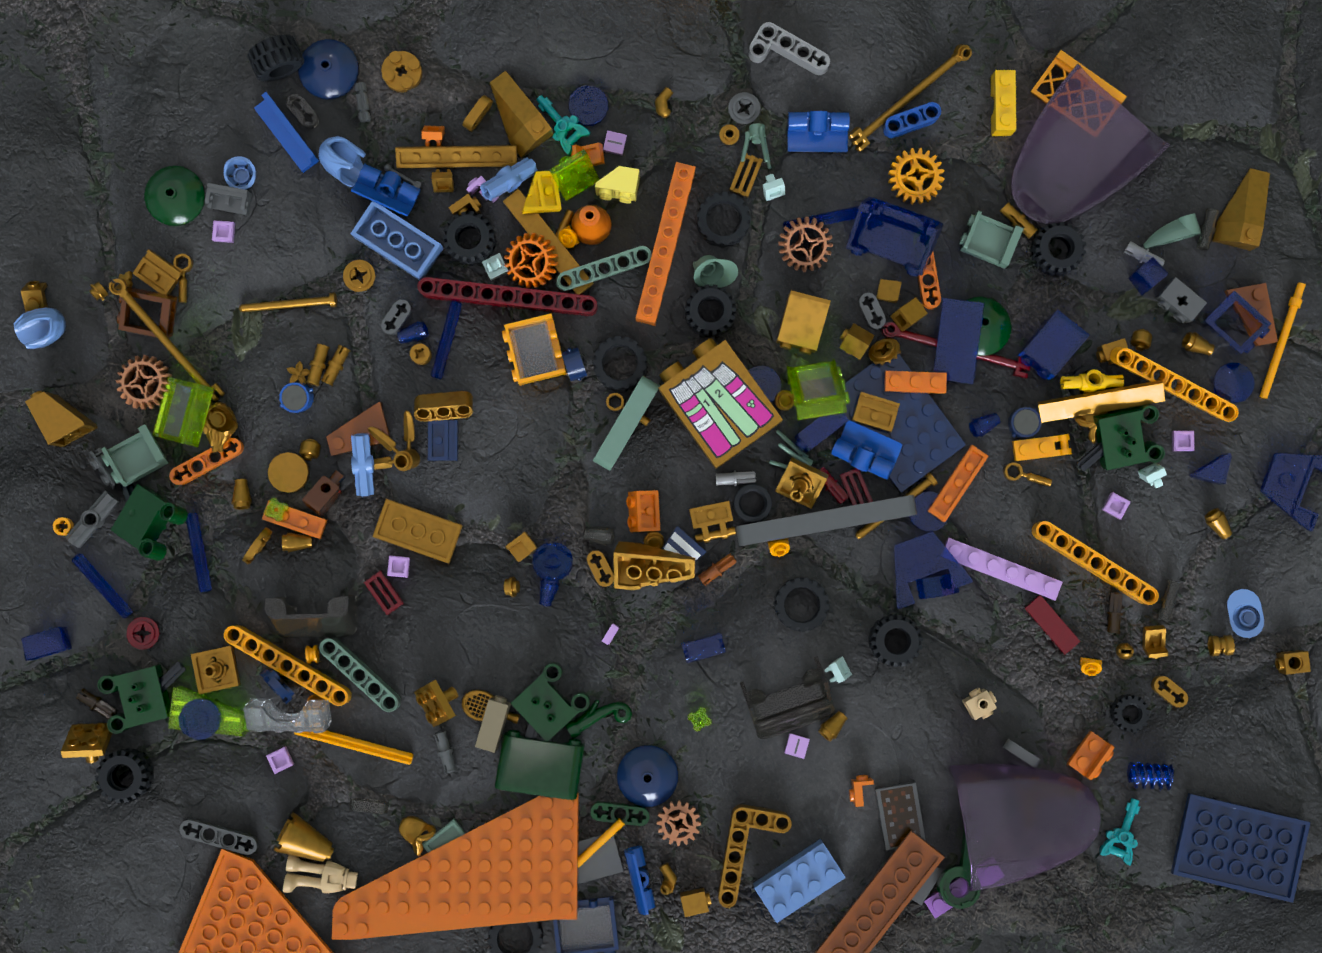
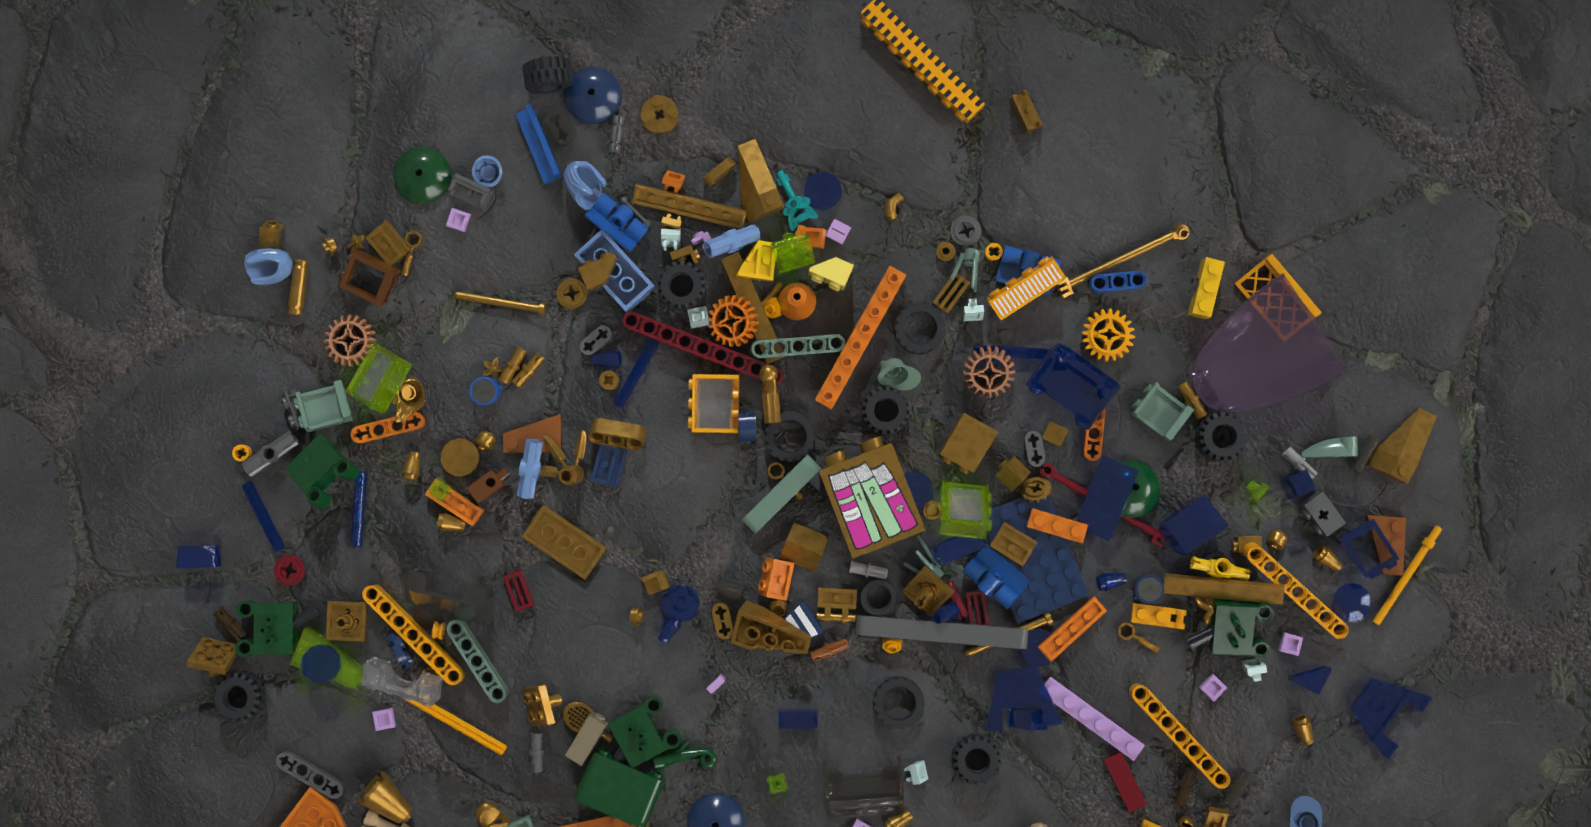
camera: 20 degrees right, 0 degrees up
pearl gold slope [25,391,98,447] -> none
pearl gold hinge [109,278,225,406] -> none
pearl gold tile [242,527,272,564] -> none
lavender tile [387,555,410,578] -> none
light grey beam [749,22,830,75] -> none
pearl gold brick [891,297,928,332] -> none
none -> pearl gold axle [287,259,309,316]
none -> pearl gold slope [578,252,618,292]
none -> light aqua tile [661,229,681,251]
none -> pearl gold piece [759,365,781,423]
none -> pearl gold slope [779,522,829,572]
none -> clear blue cone [932,602,959,624]
none -> light orange bush [985,243,1003,261]
none -> light orange brick [988,256,1066,320]
none -> clear neon green tile [1246,480,1270,503]

